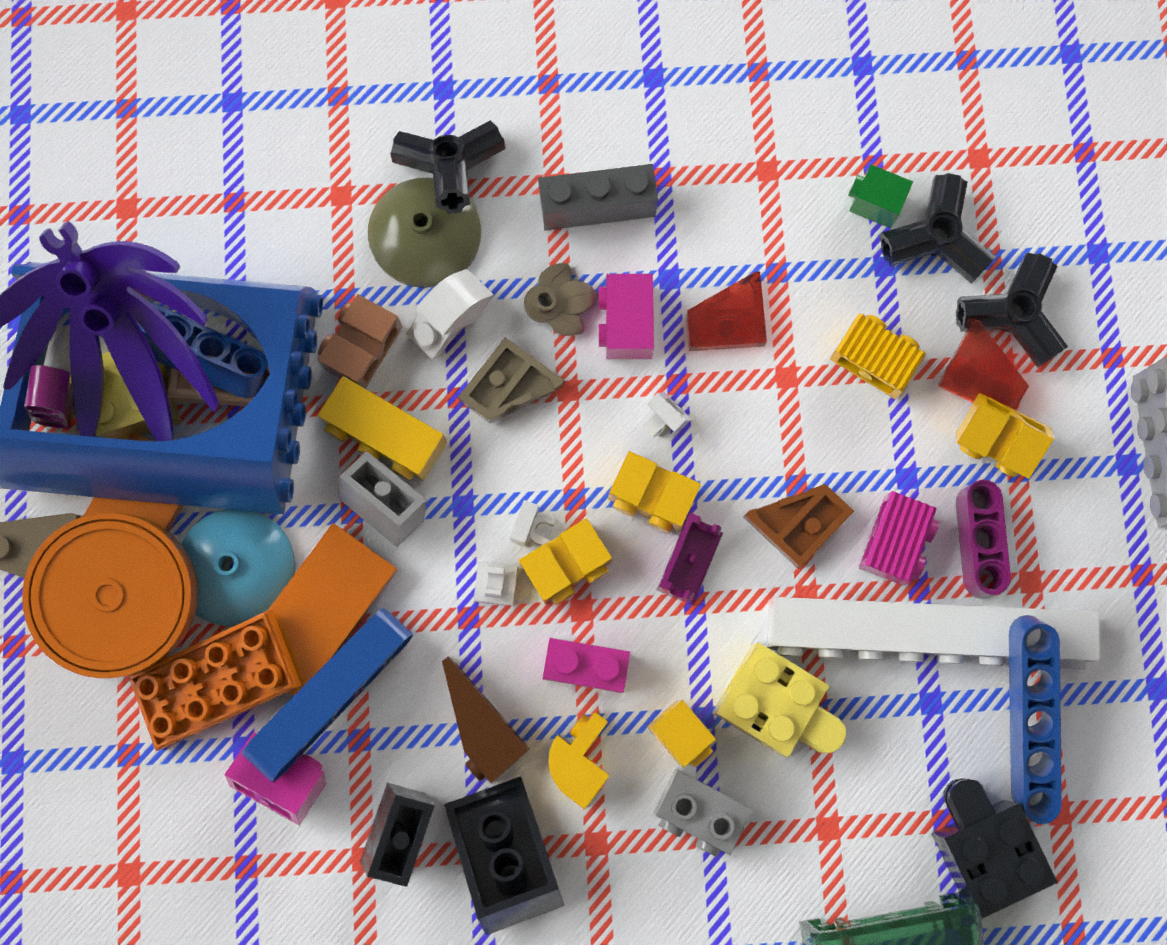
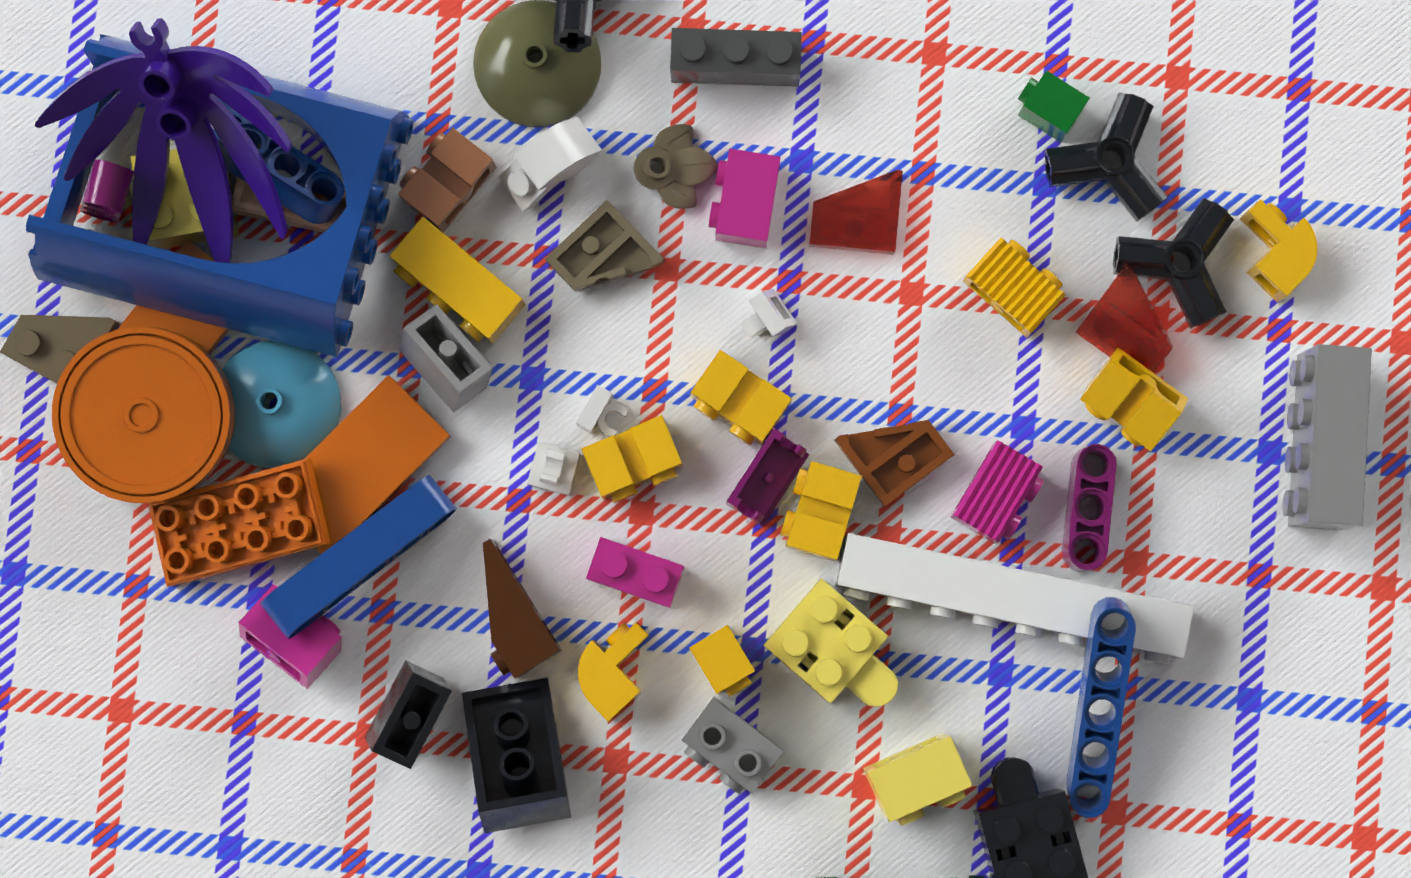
camera: 15 degrees right, 5 degrees up
none -> yellow brick [780,461,862,562]
none -> light yellow brick [863,733,973,826]
none -> yellow brick [1239,199,1317,303]

